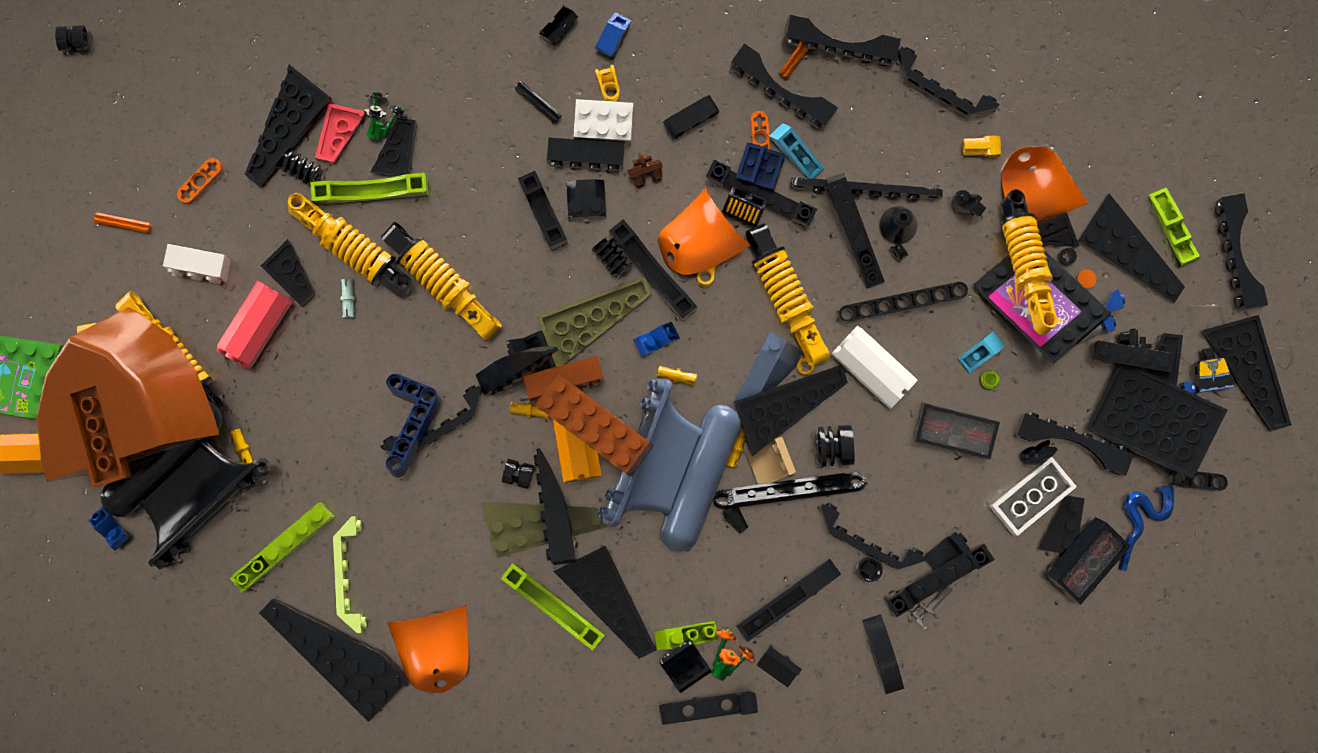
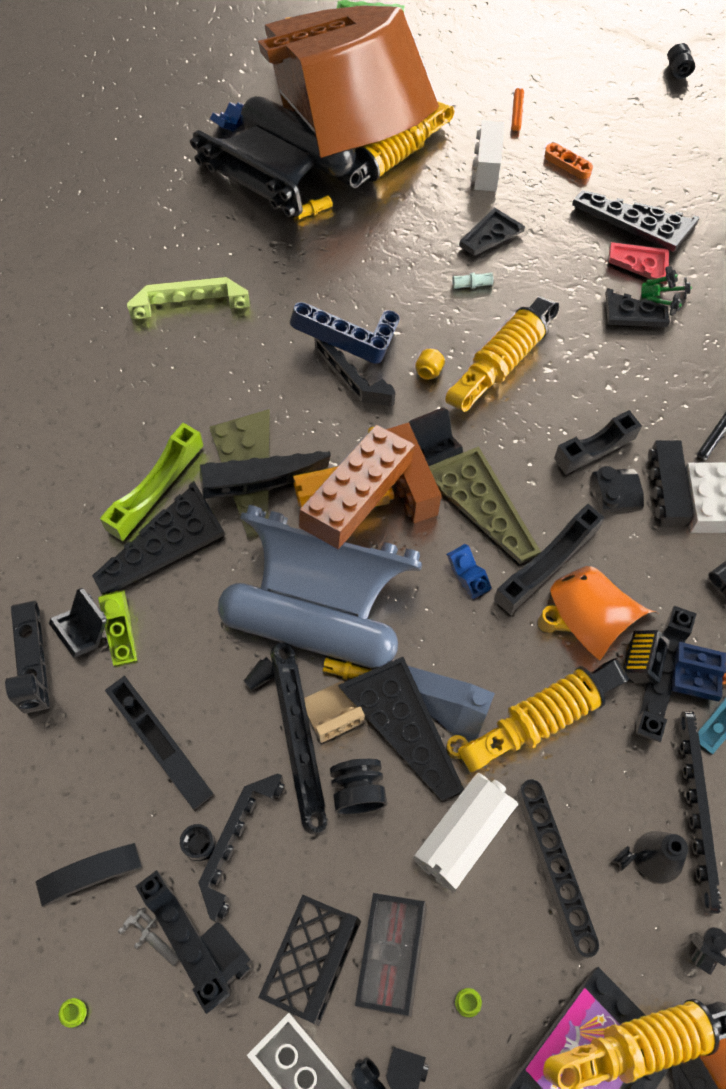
camera: 85 degrees right, 20 degrees down
coral brick [216,281,292,370] -> none
lime slope [230,502,335,593] -> none
black wing [259,598,409,722] -> none
black piece [278,150,321,187] -> none
piece [288,193,411,297] -> none
lime arch [310,173,429,205] -> none
orange piece [387,605,469,693] -> none
black slope [475,346,558,396] -> none
black wheel [502,458,534,489] -> none
black piece [592,237,632,279] -> none
reddish brown hips [627,152,663,186] -> none
yellow pin [657,365,697,386] -> none
plant [711,629,755,681] -> none
black panel [757,646,802,687] -> none
black slope [826,172,885,288] -> none
medium azure slope [958,331,1005,373] -> none
none -> lime plate [58,998,87,1028]
none -> black fence [258,894,361,1026]
none -> yellow head [415,349,445,380]

